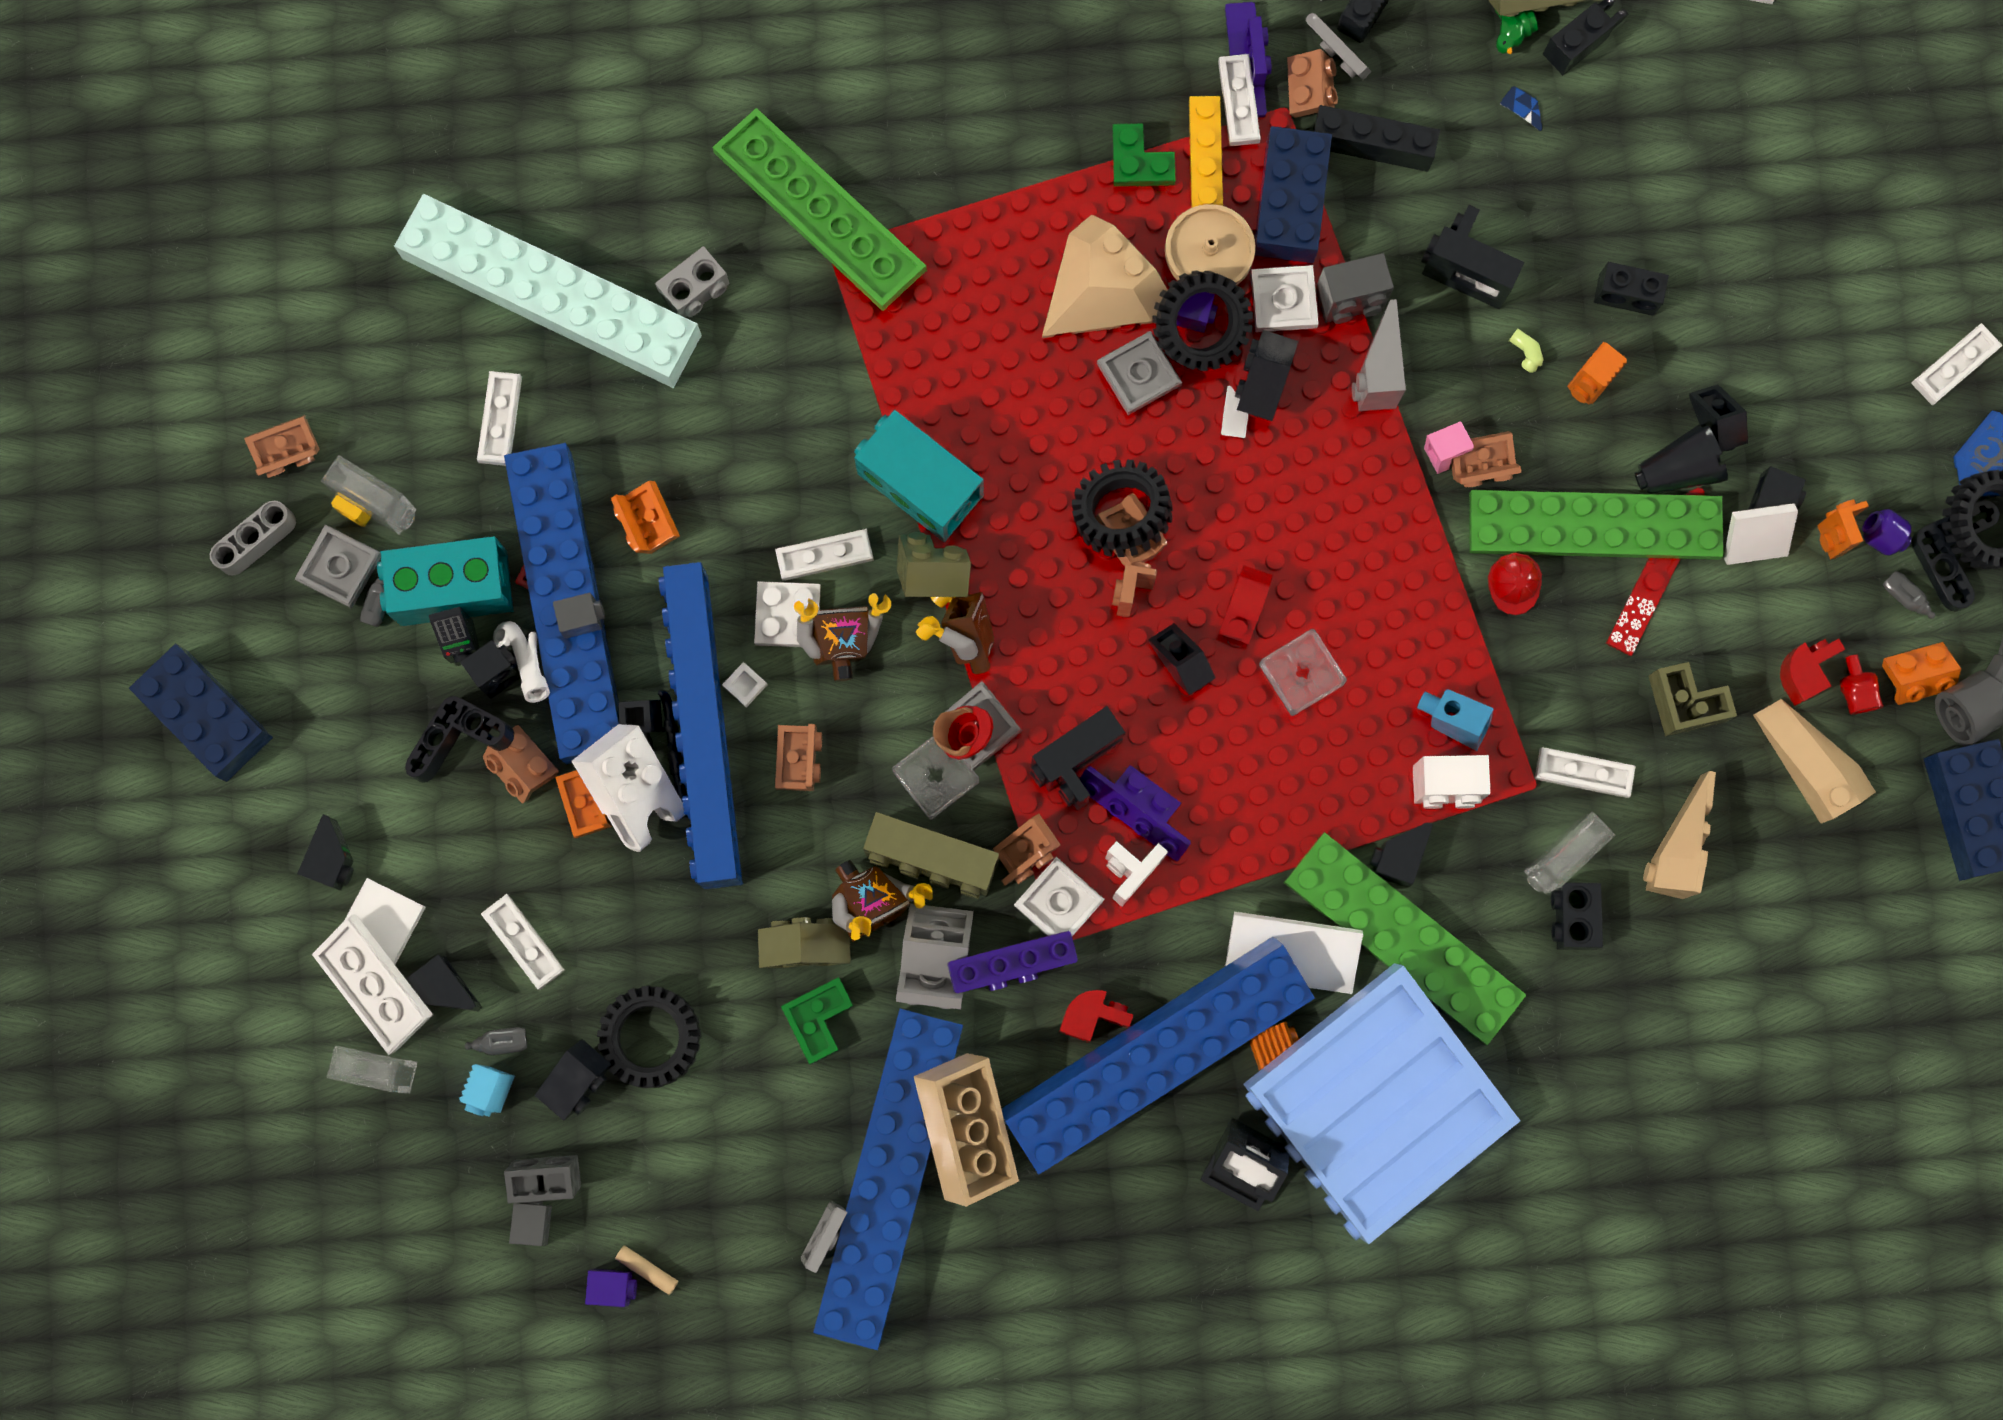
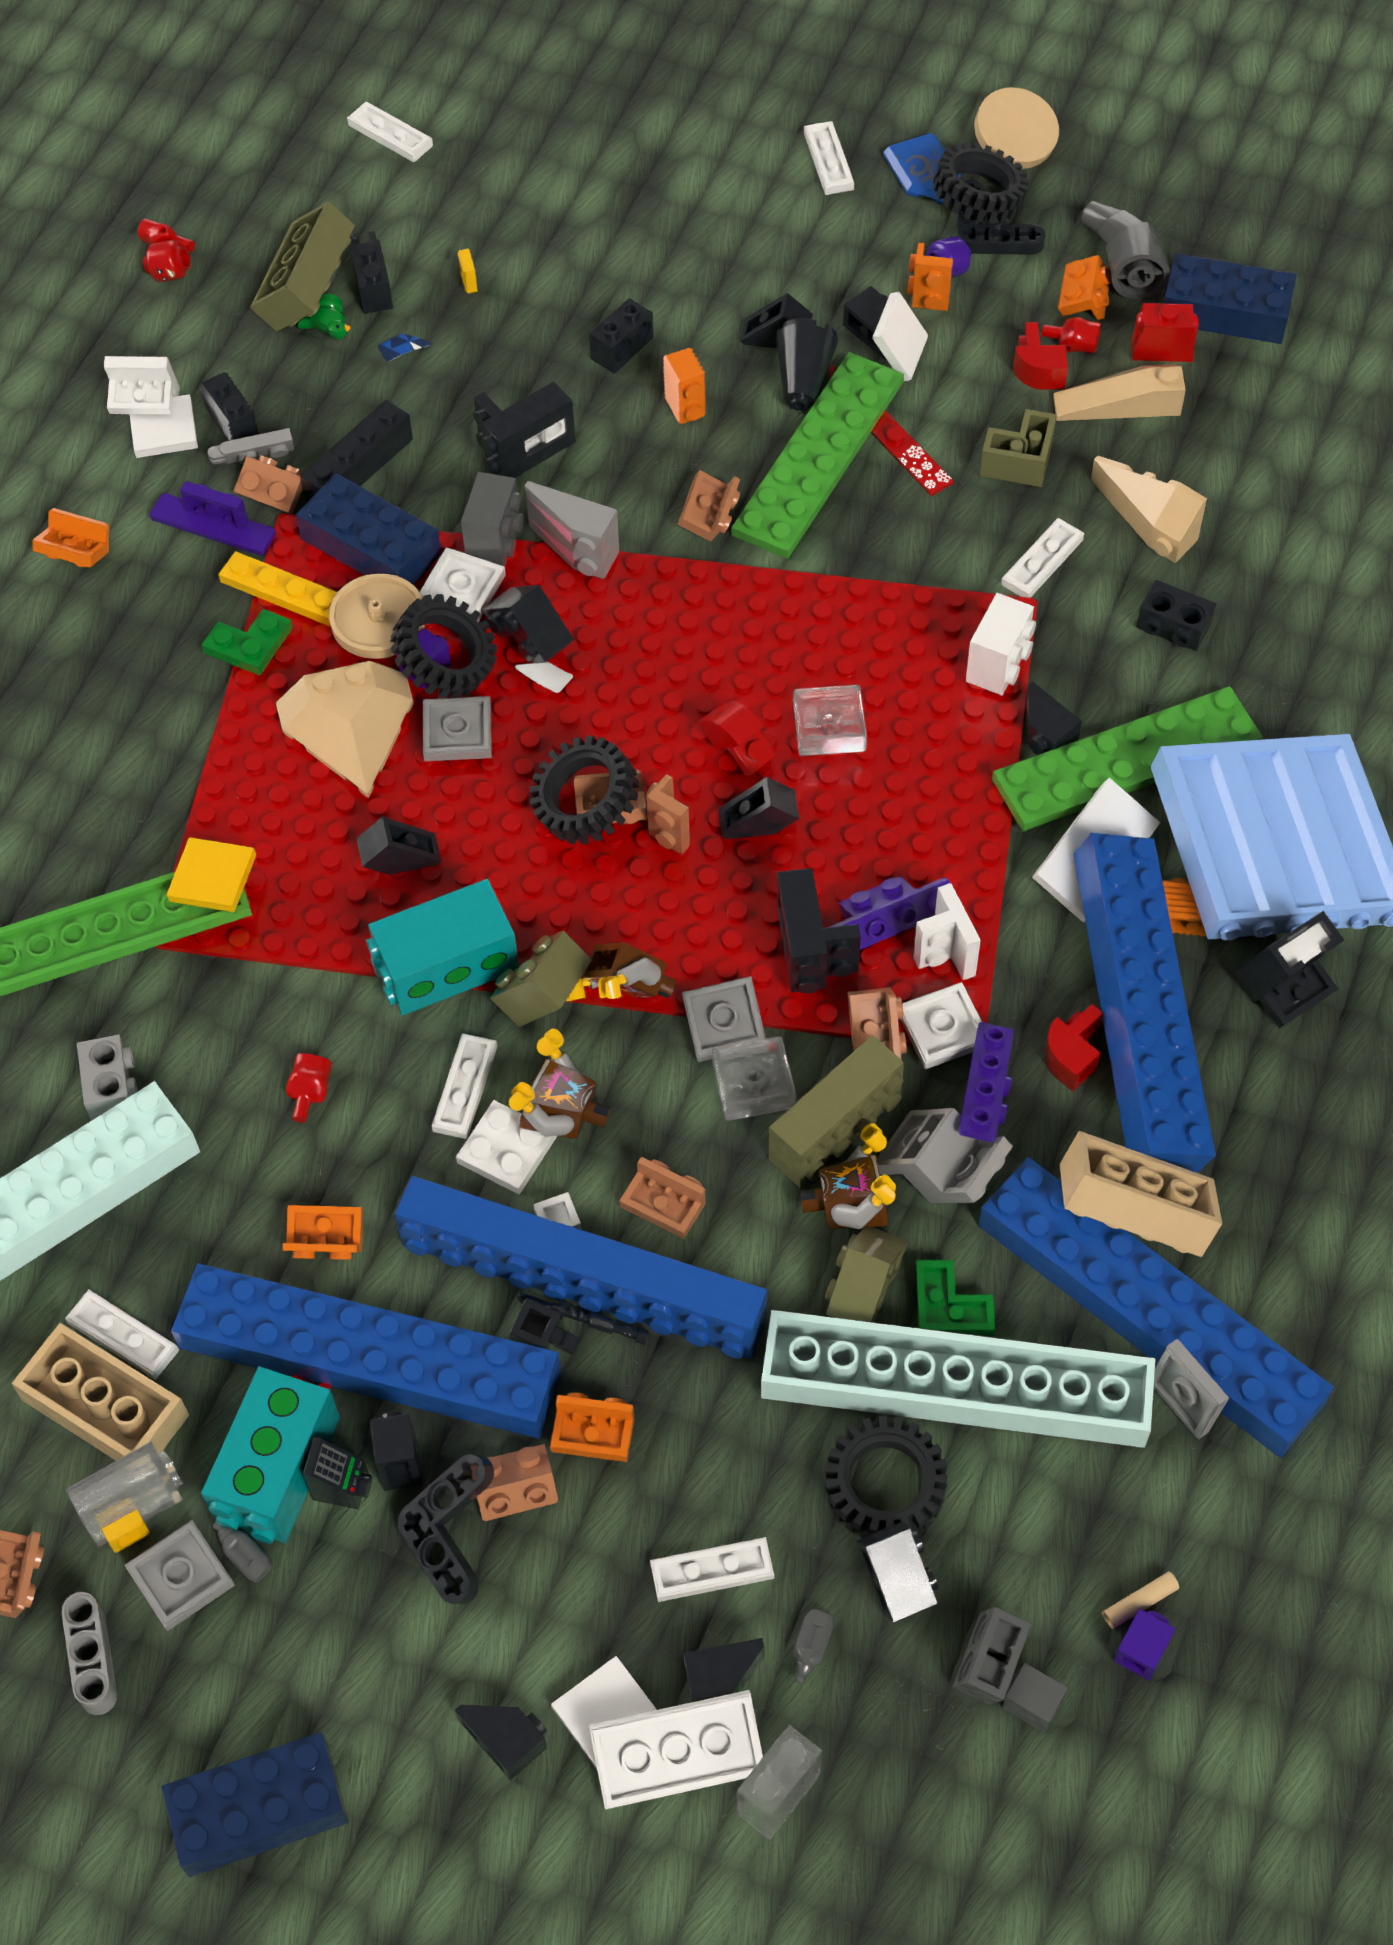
camera: 60 degrees left, 20 degrees down
medium azure brick [459,1064,515,1117] -> none
white plant [493,621,550,703] -> none
dark grey brick [553,592,605,639] -> none
white brick [571,724,685,852] -> none
red piece [933,705,993,760] -> none
white tile [1218,54,1261,146] -> none
dark azure torso [1417,689,1494,751] -> none
bright pink panel [1424,422,1474,474] -> none
red piece [1488,552,1542,615] -> none
yellowish green arm [1509,329,1544,373] -> none
clear brick [1524,811,1615,894] -> none
dark grey piece [1882,571,1936,619] -> none
none -> tan brick [11,1323,189,1477]
none -> yellow tile [166,837,257,913]
none -> red piece [286,1053,332,1123]
none -> black slope [357,817,442,875]
none -> yellow tile [458,249,478,294]
none -> light aqua brick [761,1310,1155,1448]
none -> red torso [1131,303,1199,362]

